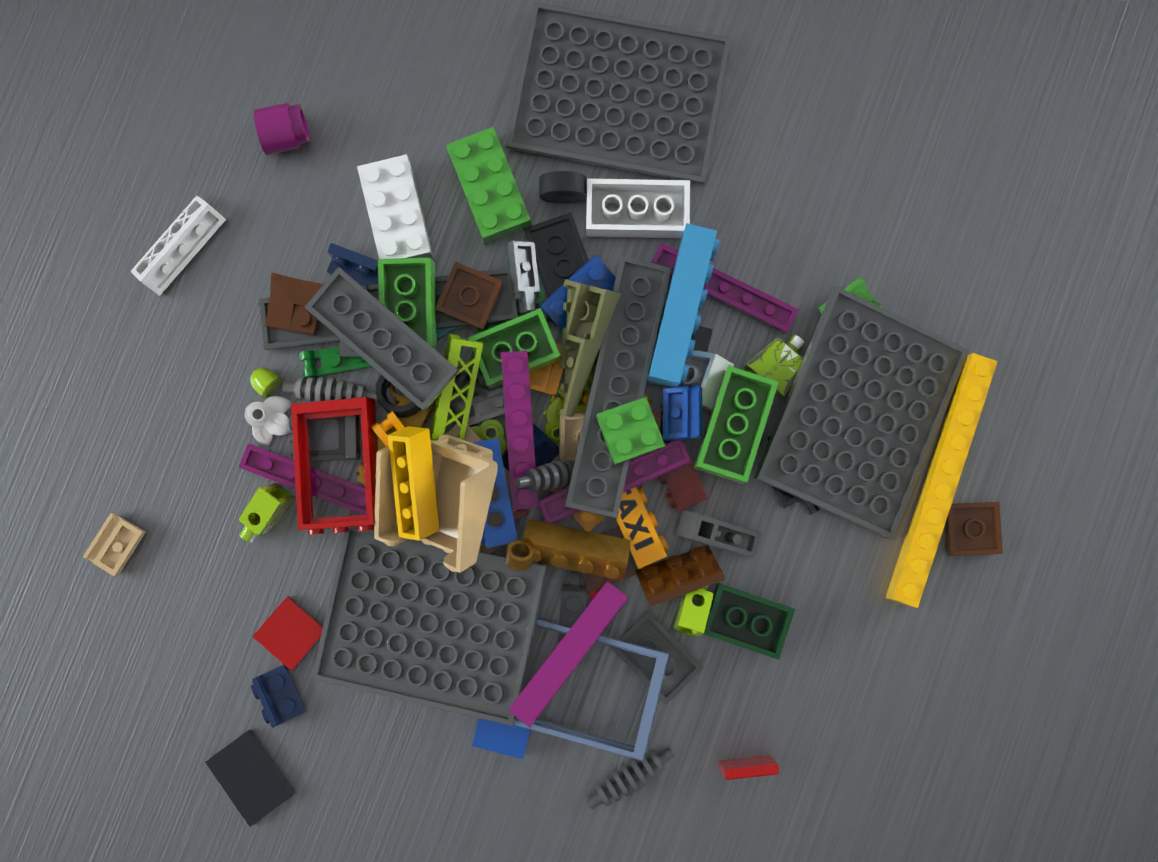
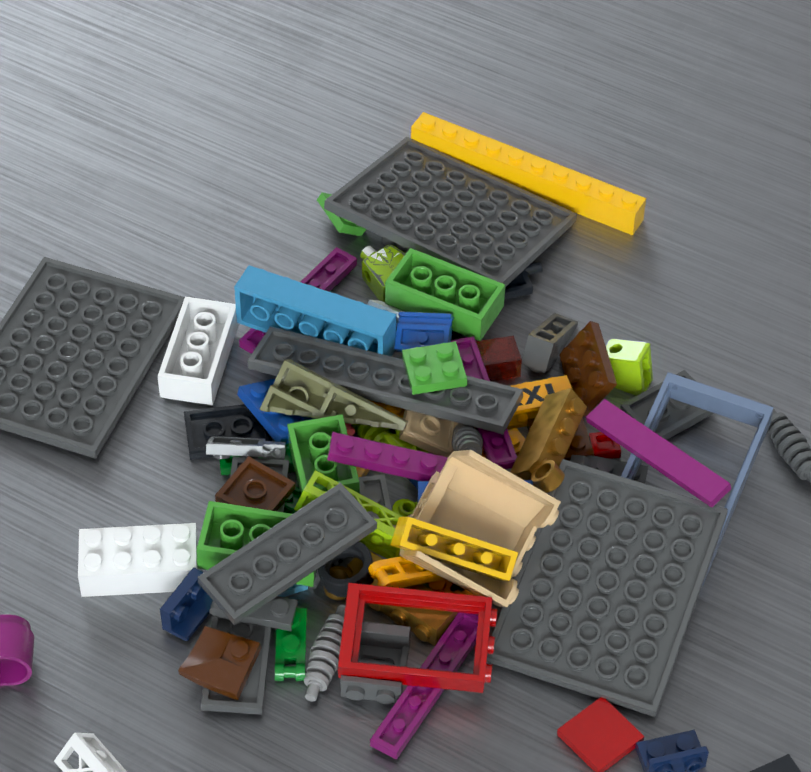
camera: 80 degrees left, 35 degrees down
lime torso [239,483,296,543] -> none
white plate [244,396,293,446] -> none
lime piece [250,367,283,398] -> none
bright green brick [446,127,531,245] -> none
blue panel [472,718,531,759] -> none
black tyre [539,171,587,204] -> none
dark green brick [703,583,795,660] -> none
red tile [718,755,779,780] -> none
reddish brown plate [946,502,1003,556] -> none

